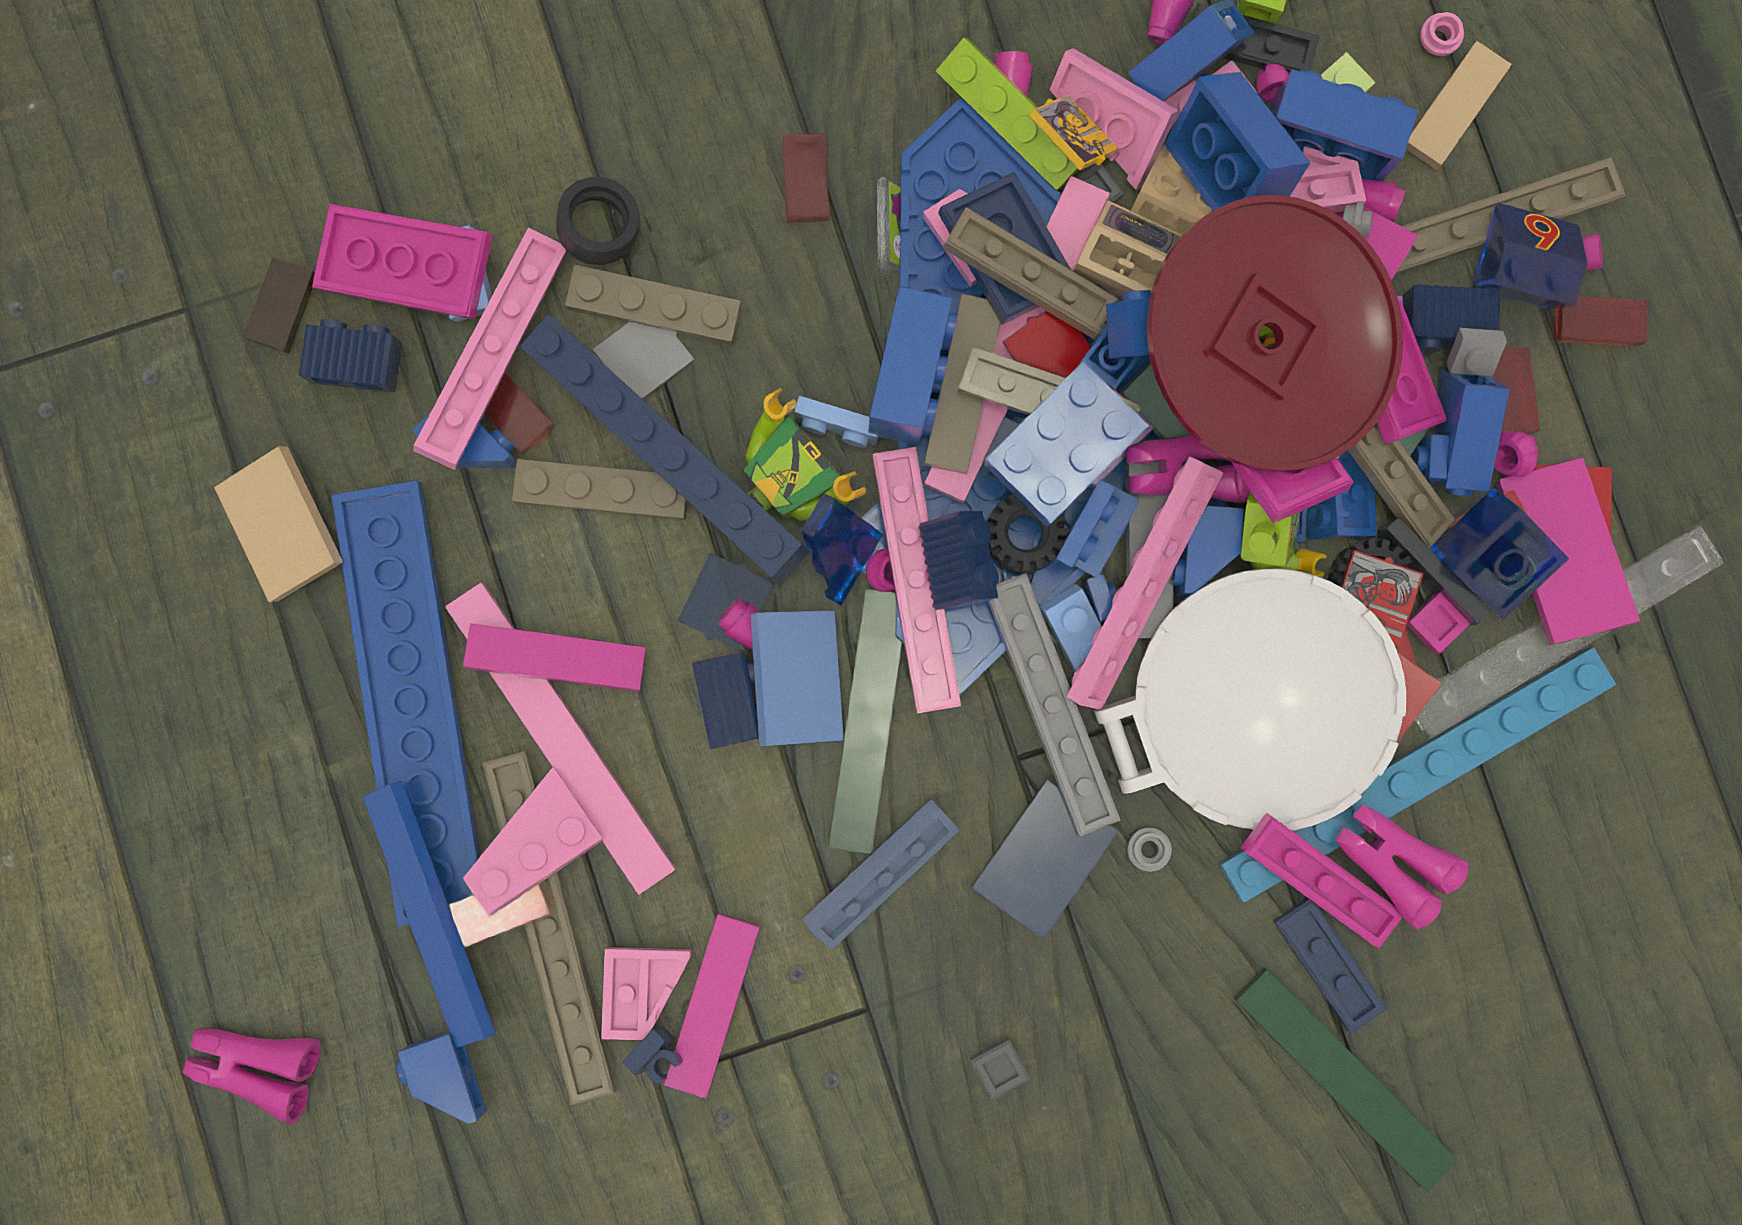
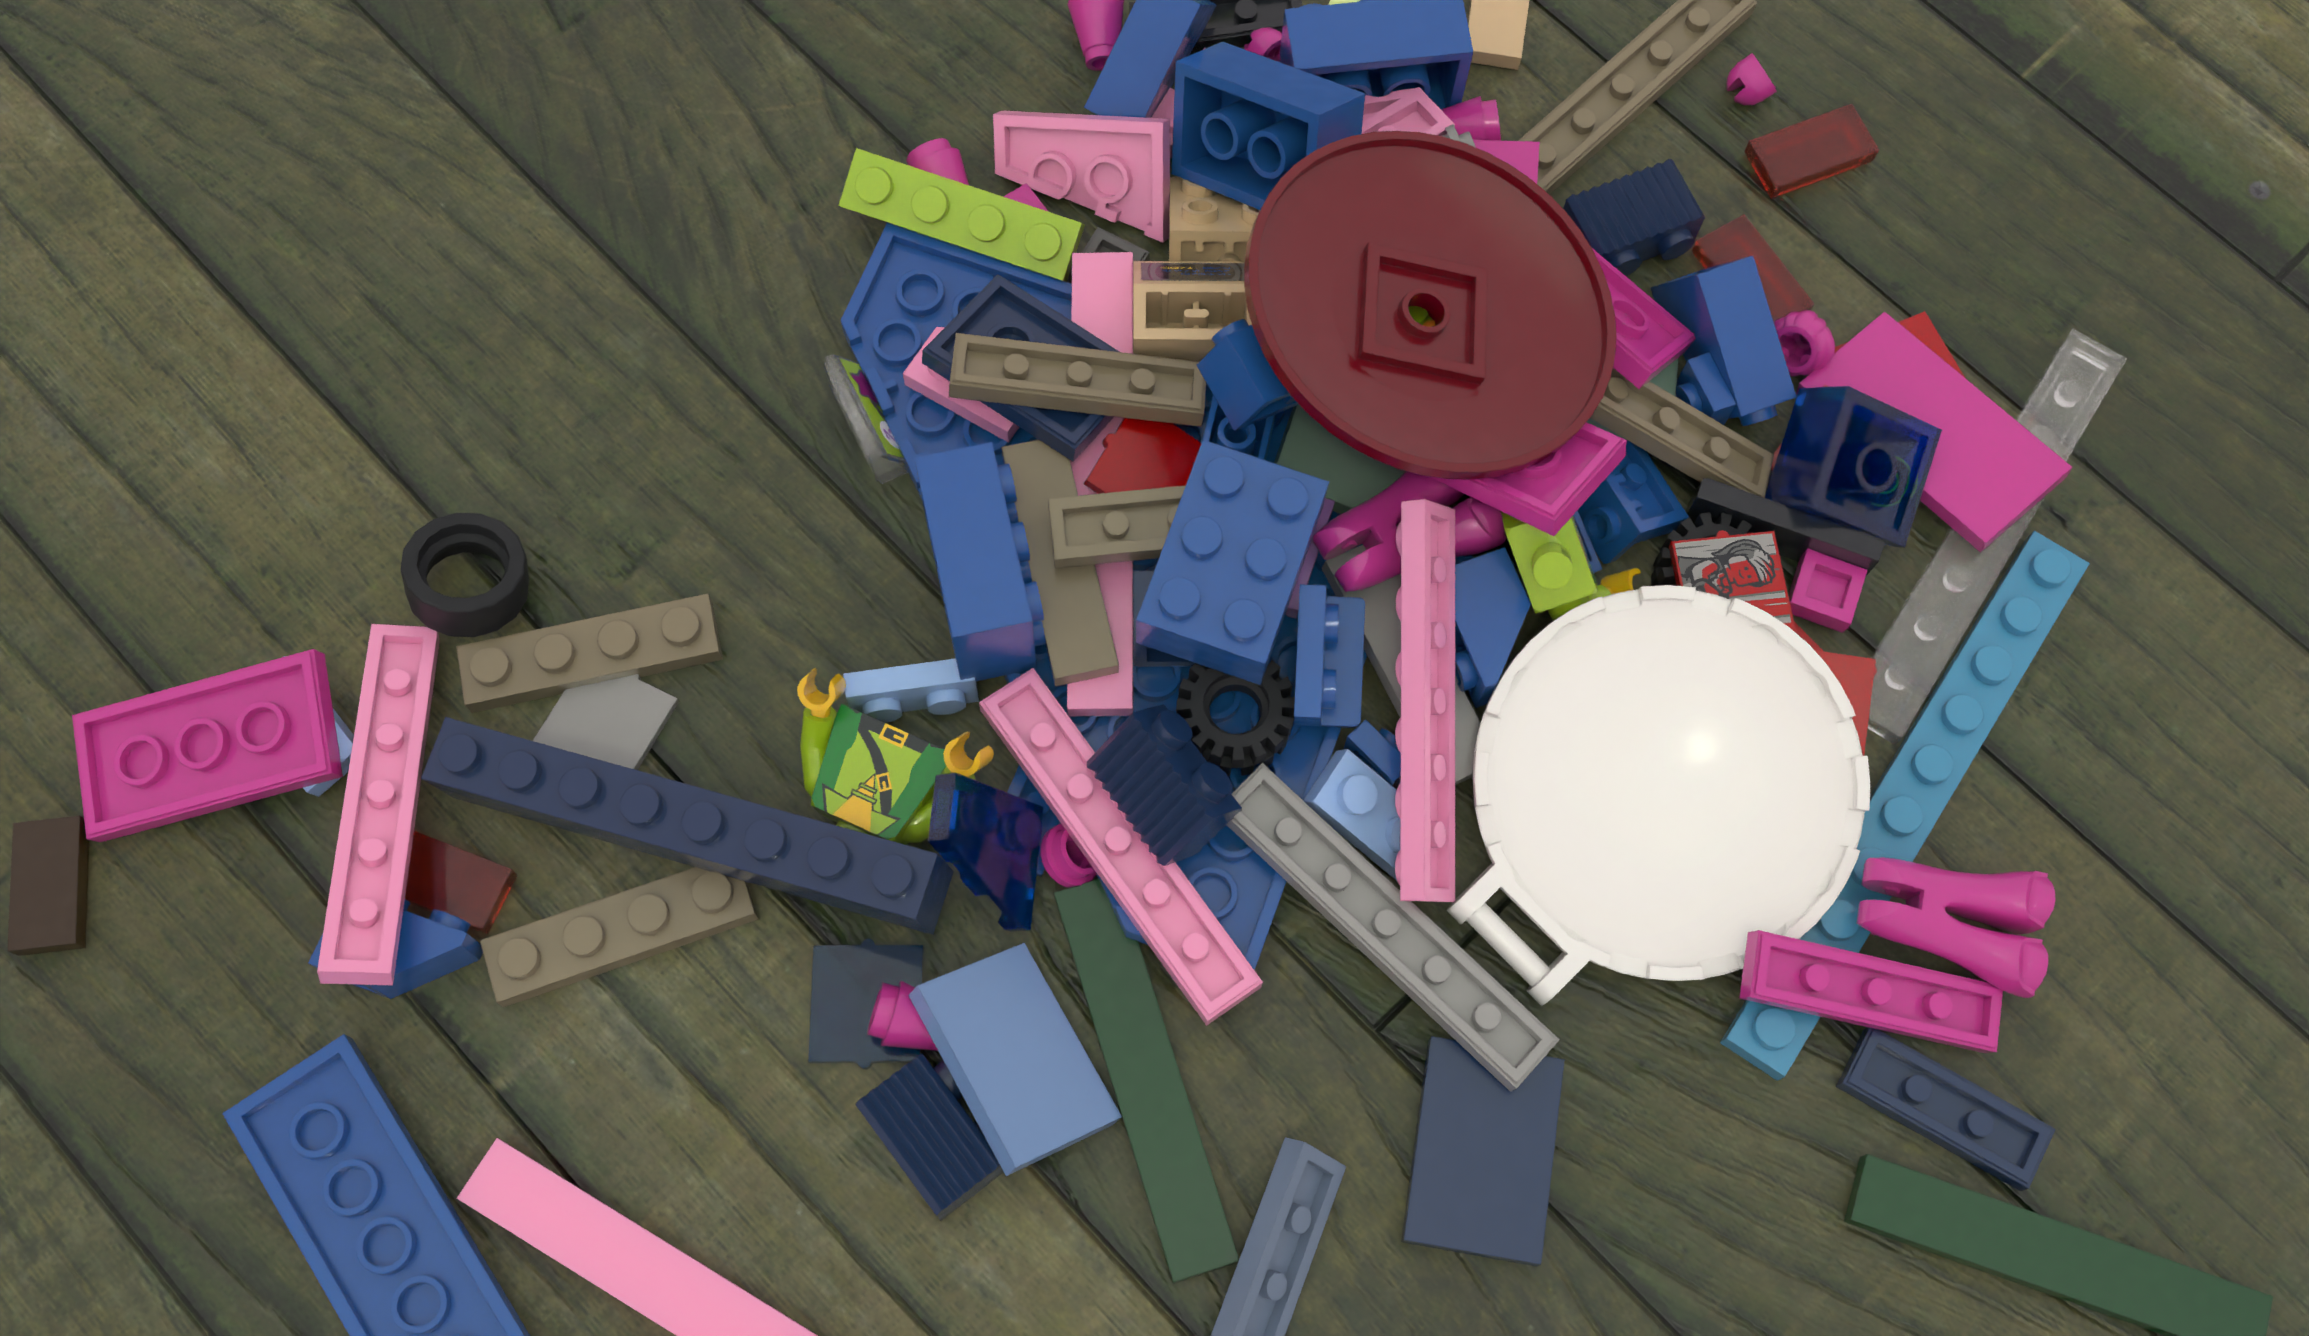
camera: 25 degrees left, 15 degrees down
tan tile [214,446,343,602] -> none
dark blue brick [299,319,402,393] -> none
dark pink tile [463,623,646,692] -> none
clear red tile [782,133,830,223] -> none
piece [1029,95,1118,170] -> none
light grey plate [1127,827,1172,872] -> none
light grey plate [1446,328,1507,376] -> none
clear blue slope [1472,203,1588,309] -> none

